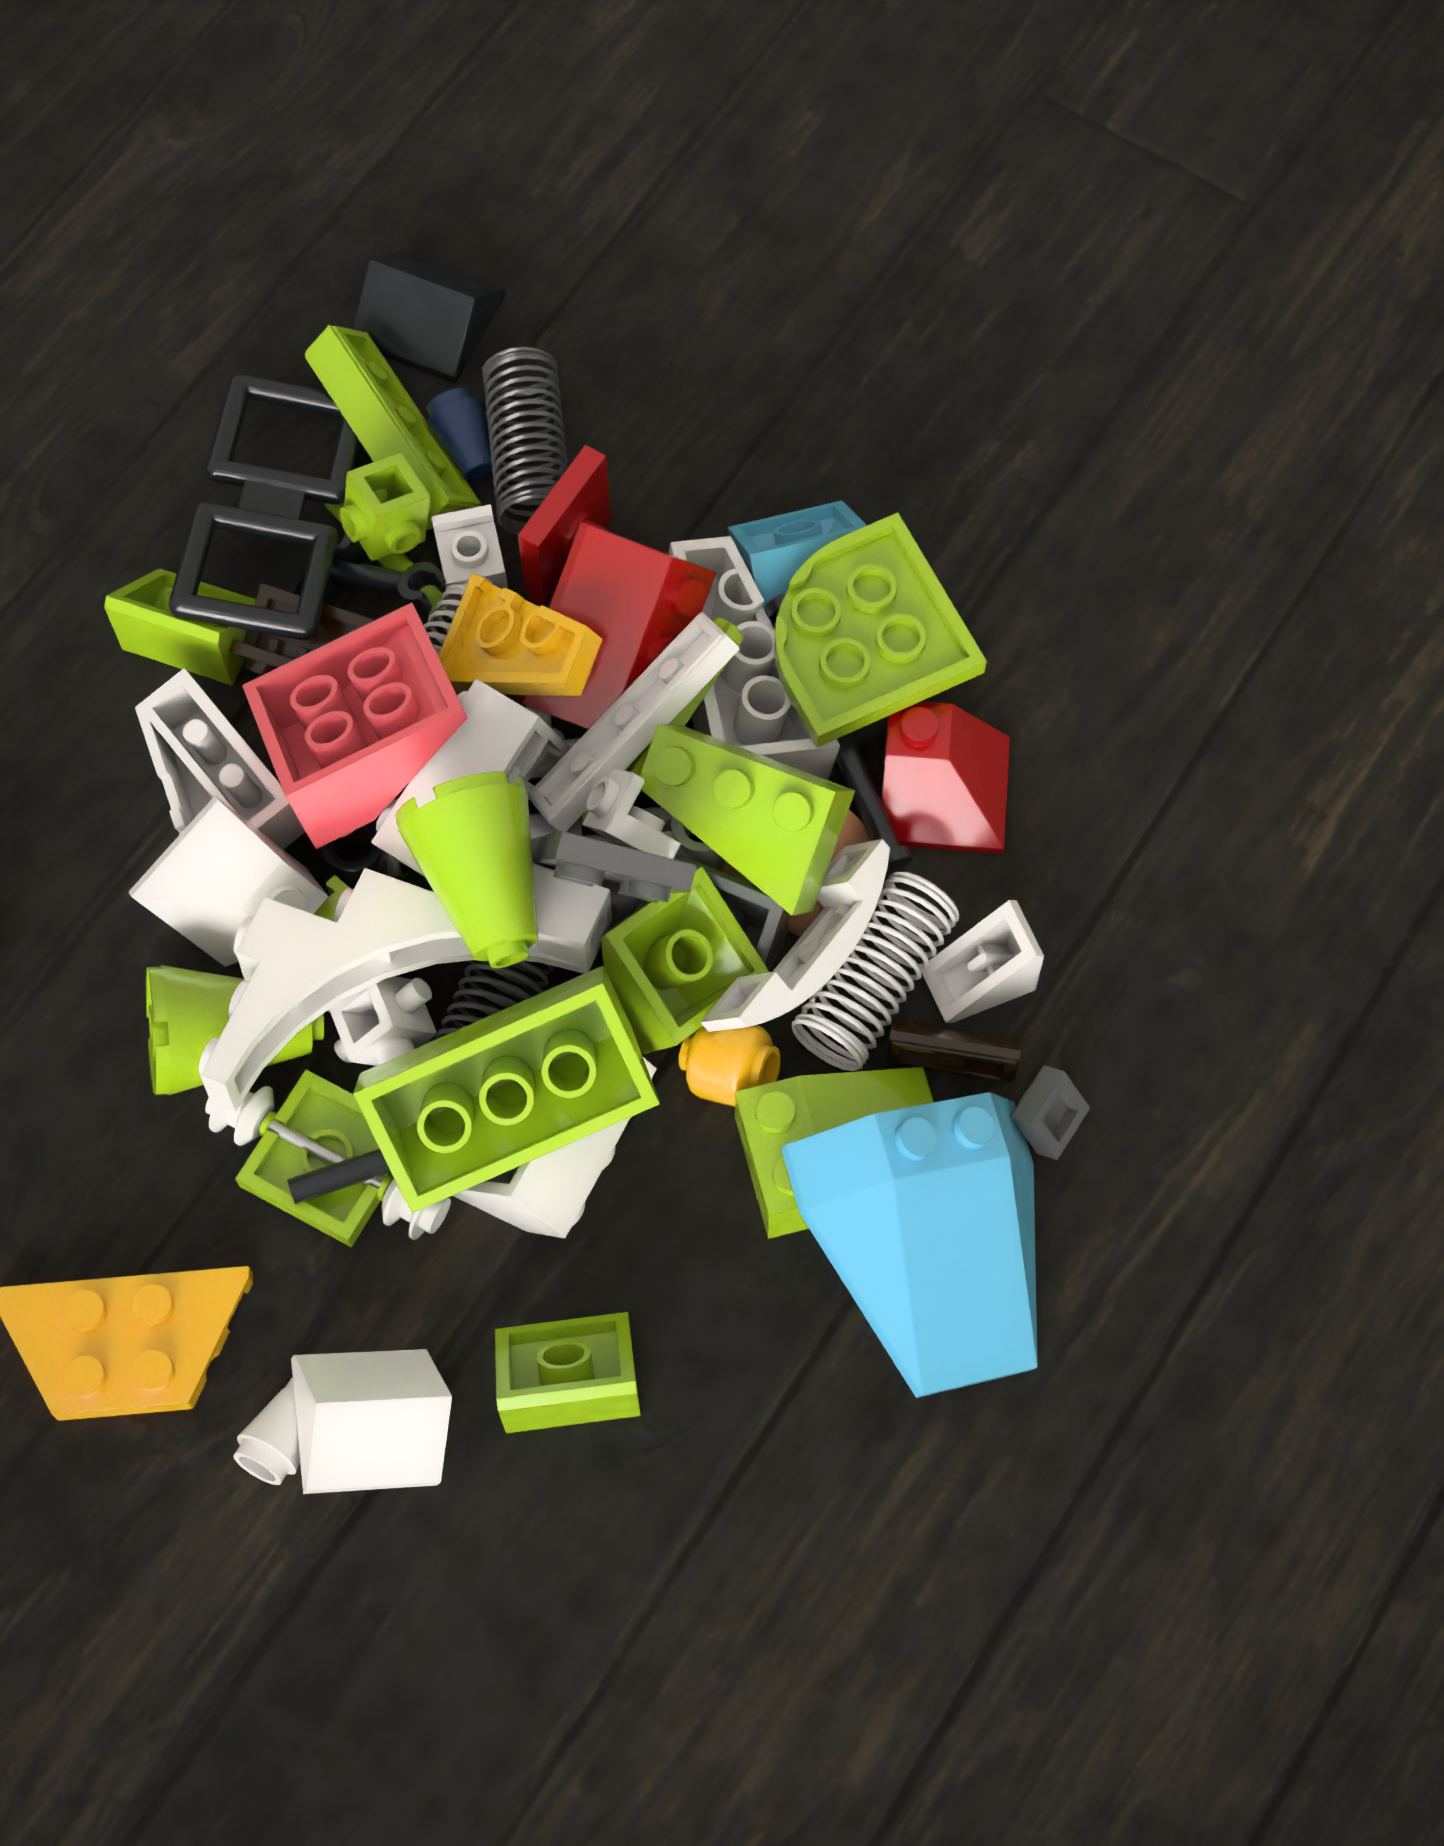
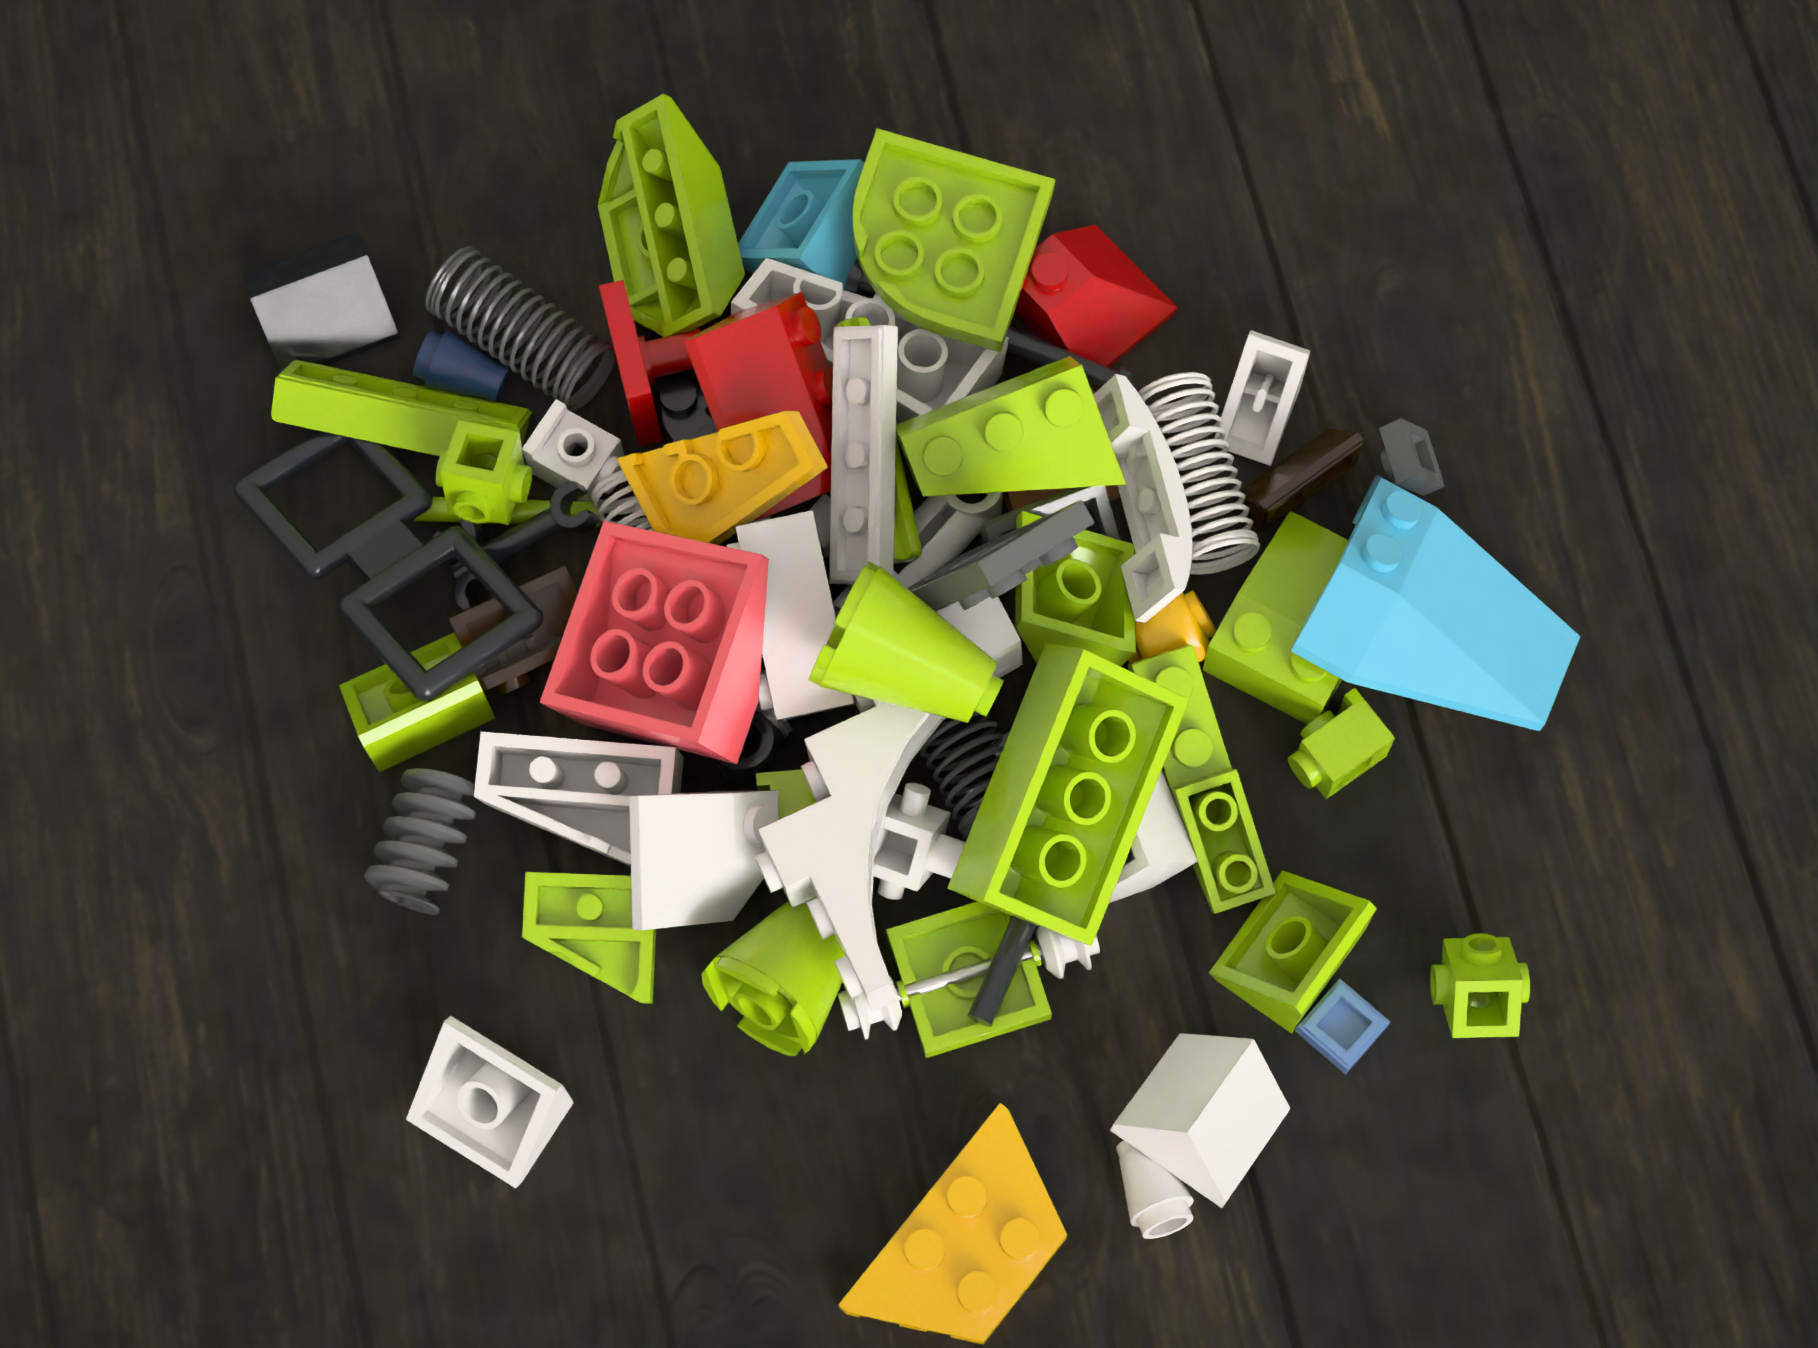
camera: 45 degrees left, 5 degrees up
white bracket [582,768,681,859] -> none
none -> dark grey piece [364,768,476,915]
none -> lime wing [522,872,656,1004]
none -> lime wedge [598,94,745,337]
none -> lime slope [1127,644,1276,914]
none -> lime brick [1288,688,1395,799]
none -> medium blue tile [1295,979,1390,1075]
none -> lime brick [1430,934,1530,1038]

